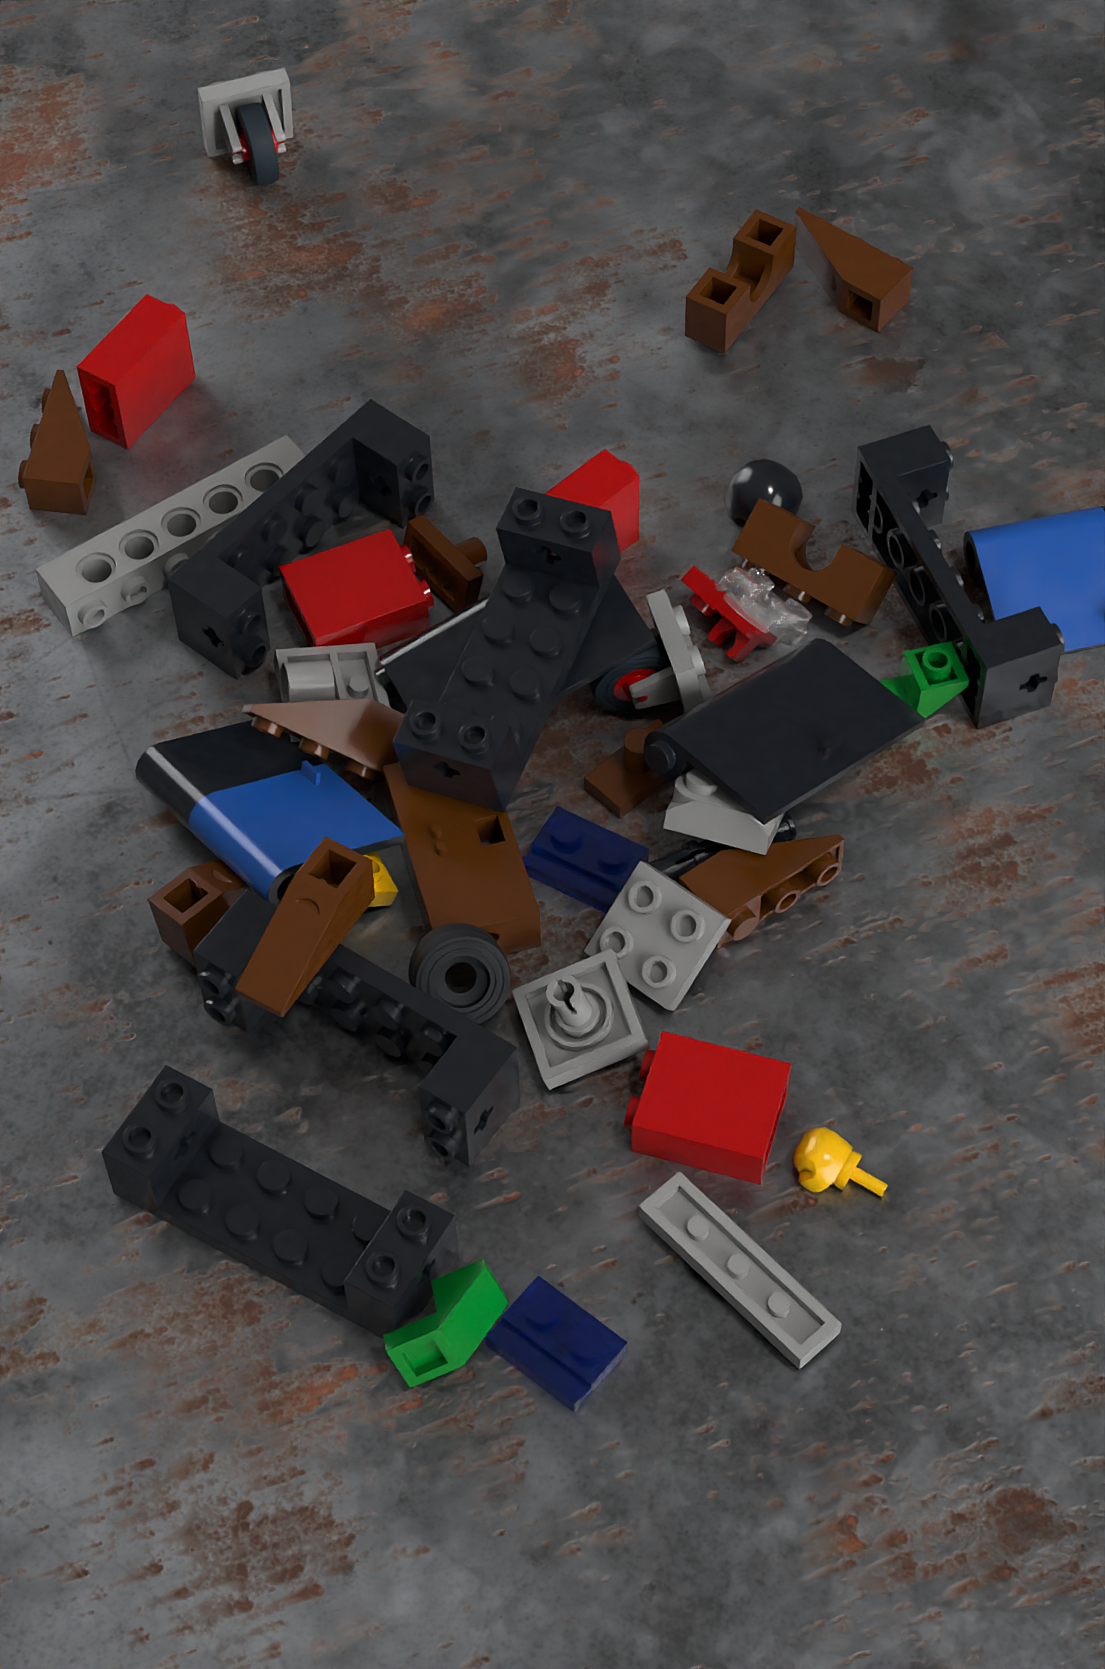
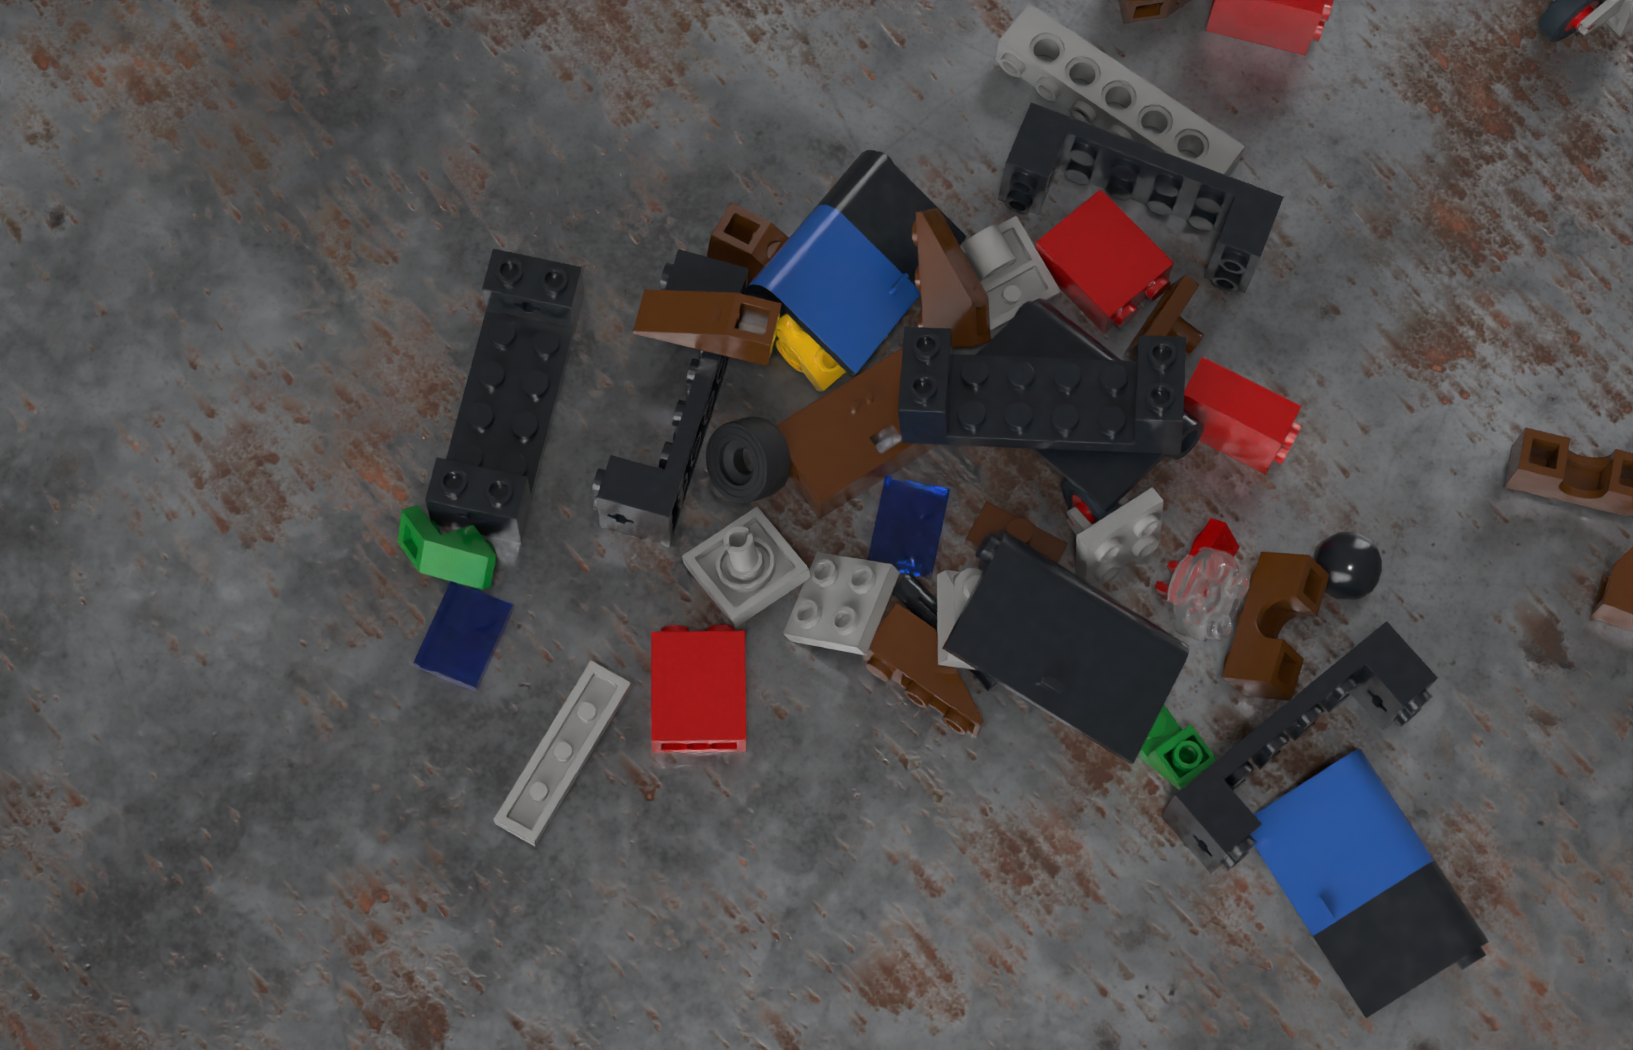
camera: 65 degrees right, 15 degrees up
yellow piece [792,1127,888,1197] -> none

